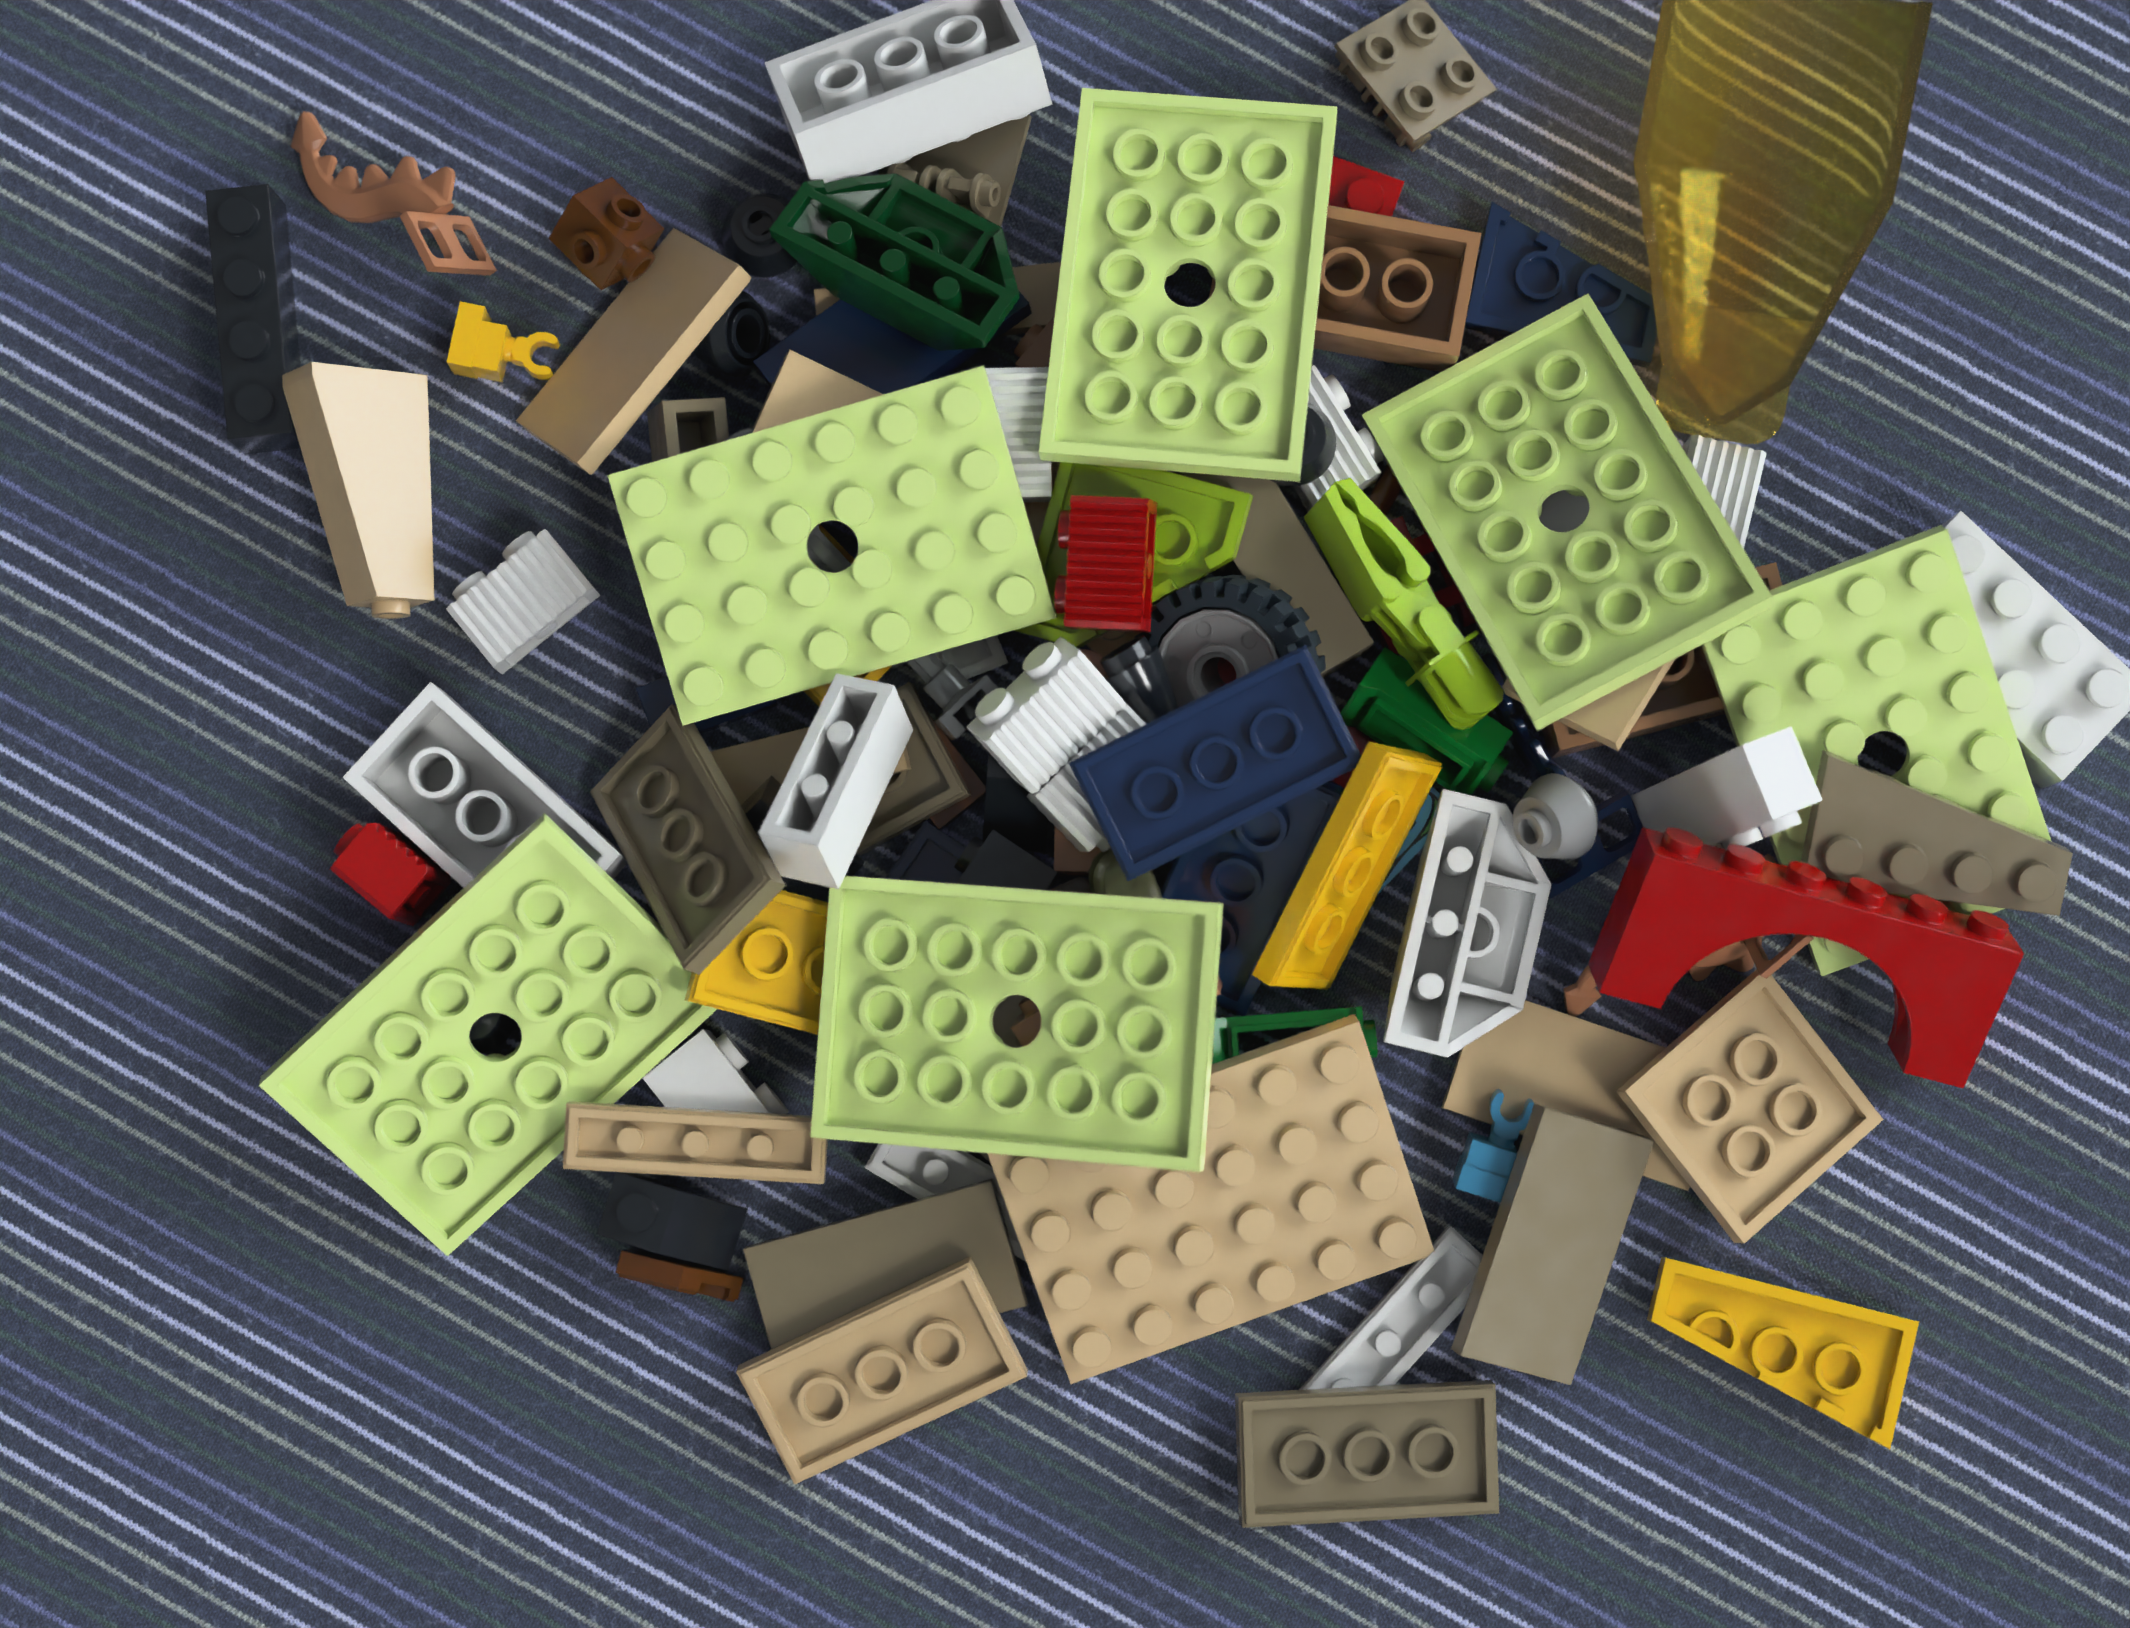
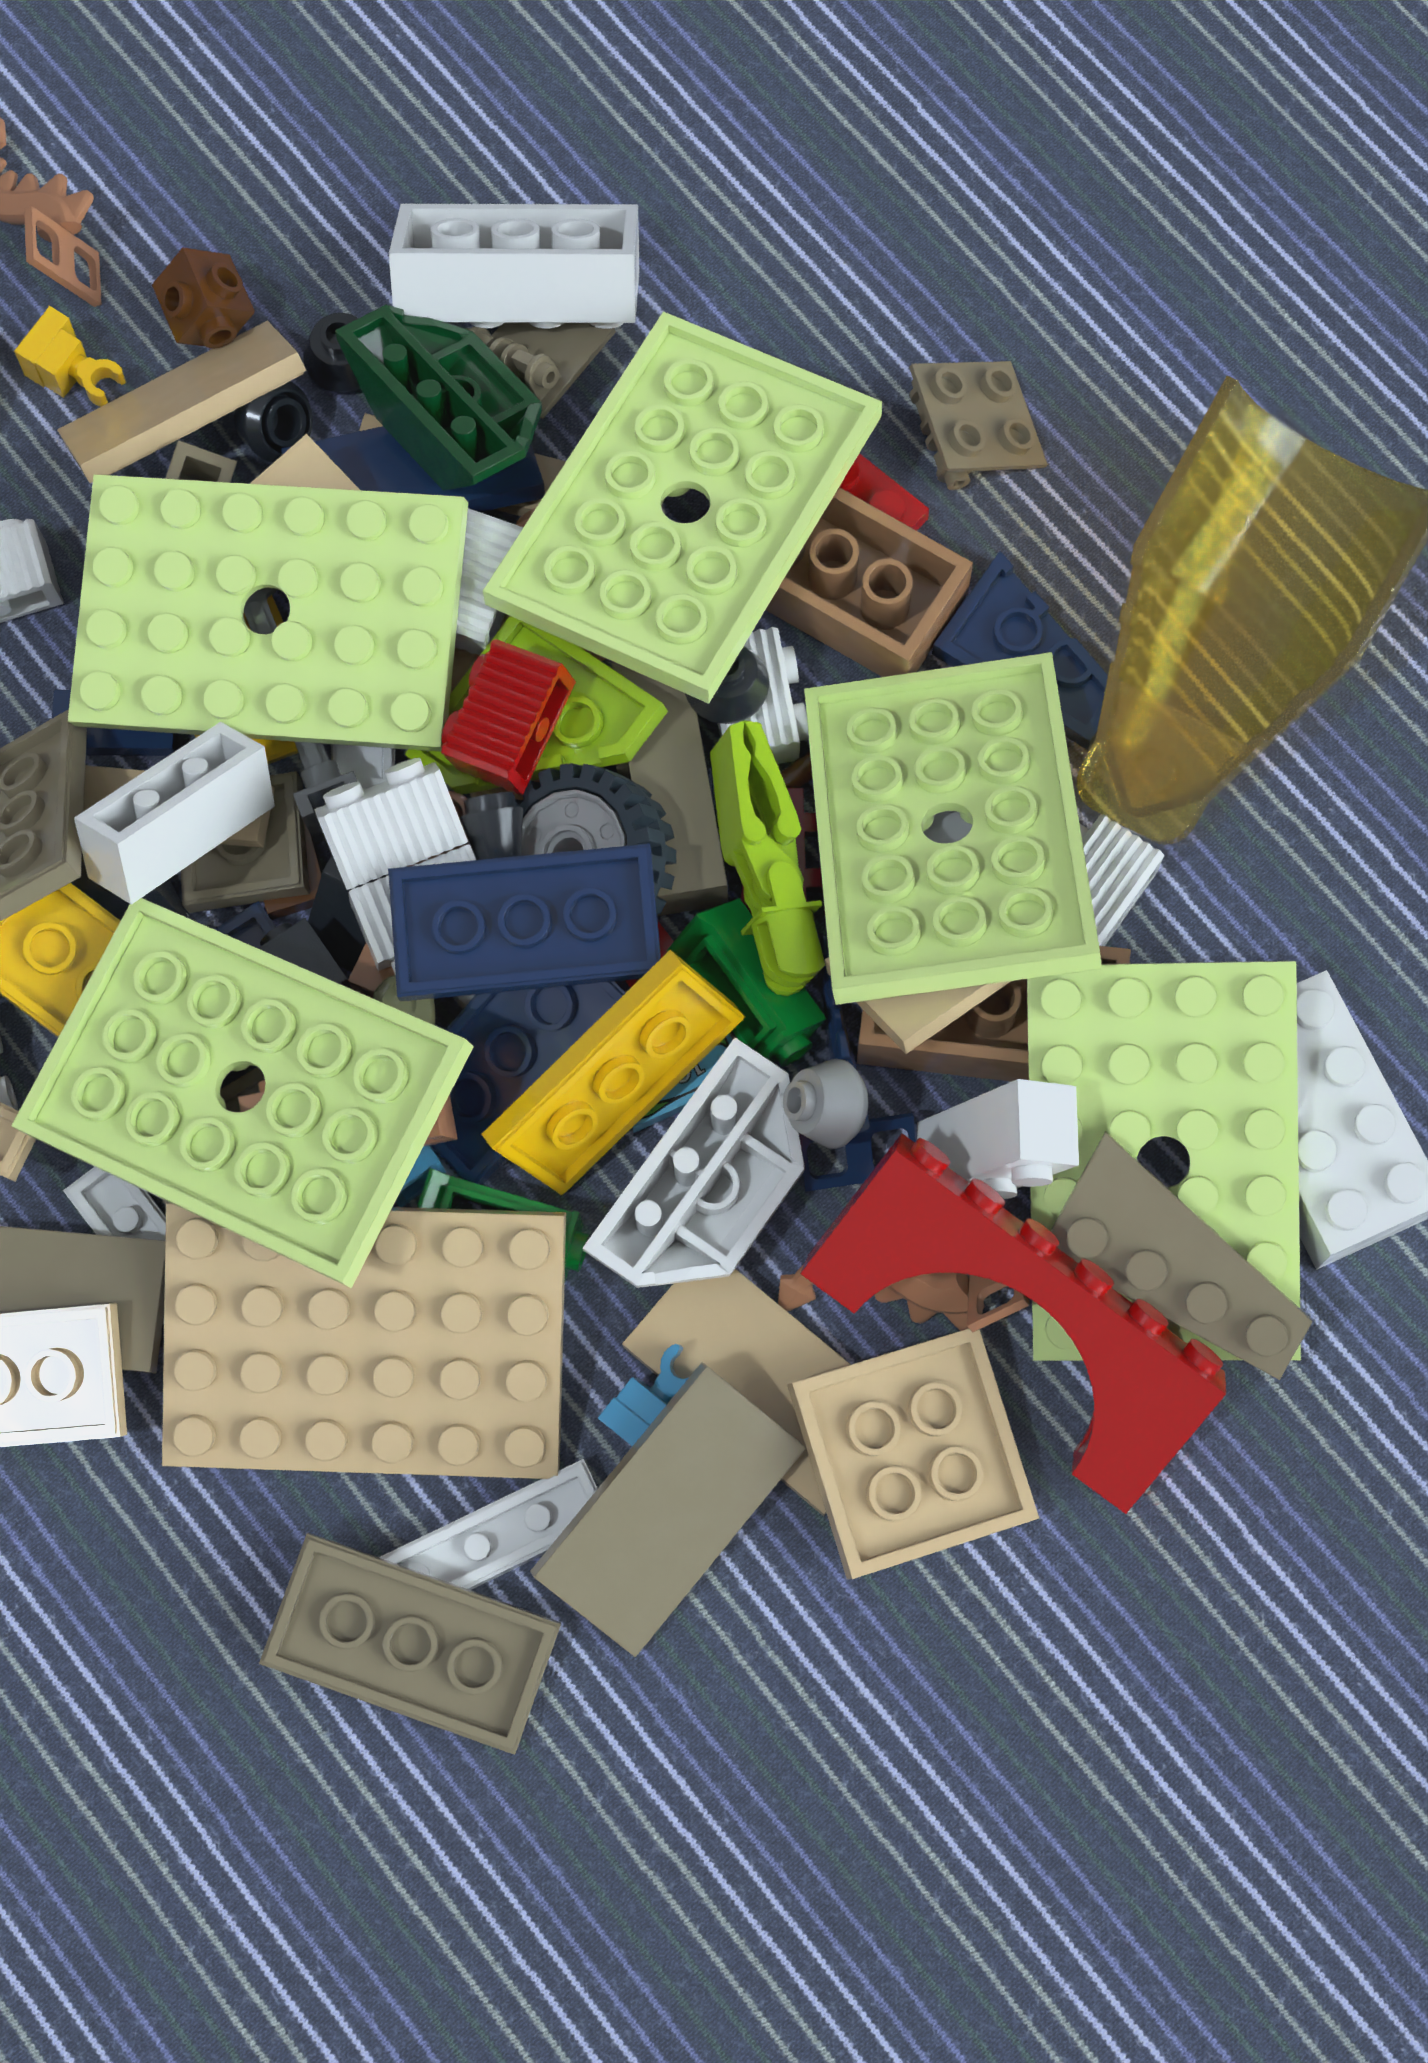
camera: 20 degrees right, 10 degrees down
yellow wing [1647,1257,1919,1449] -> none

